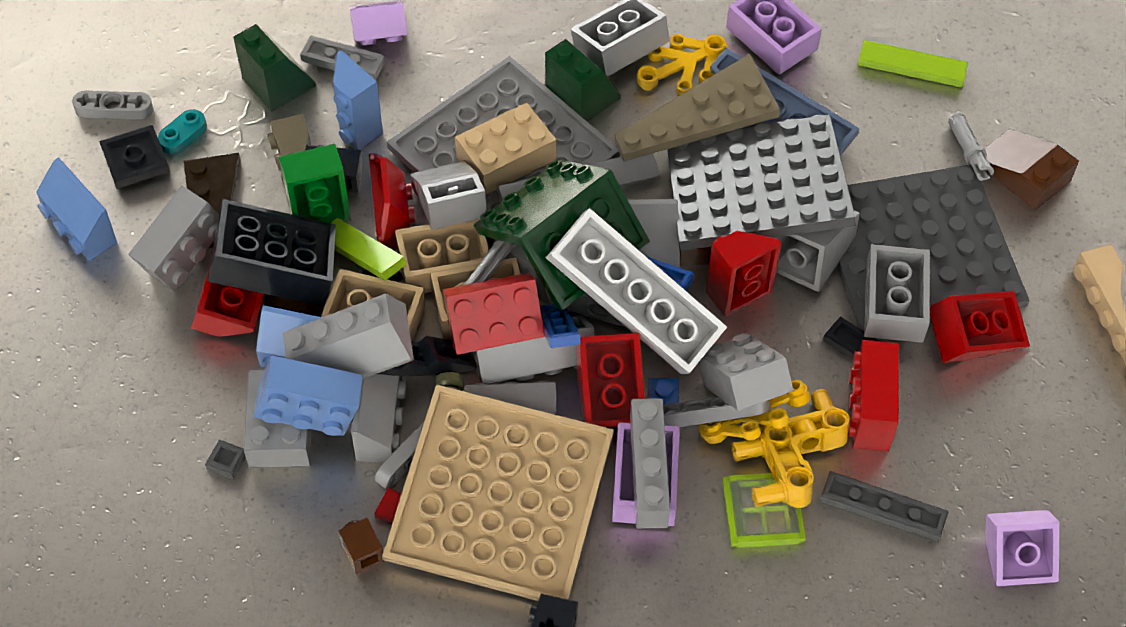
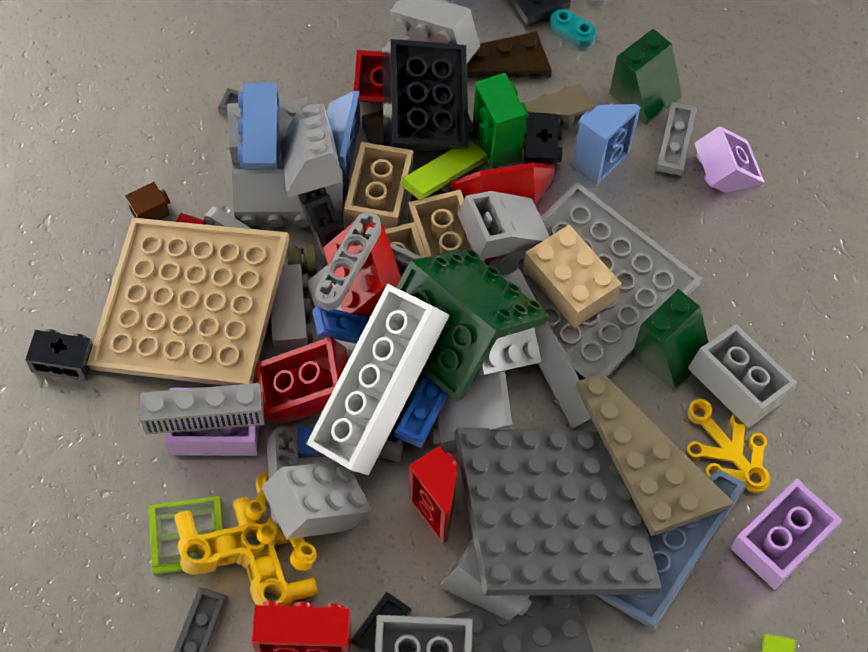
camera: 85 degrees right, 5 degrees up
none -> light grey beam [315,212,382,311]

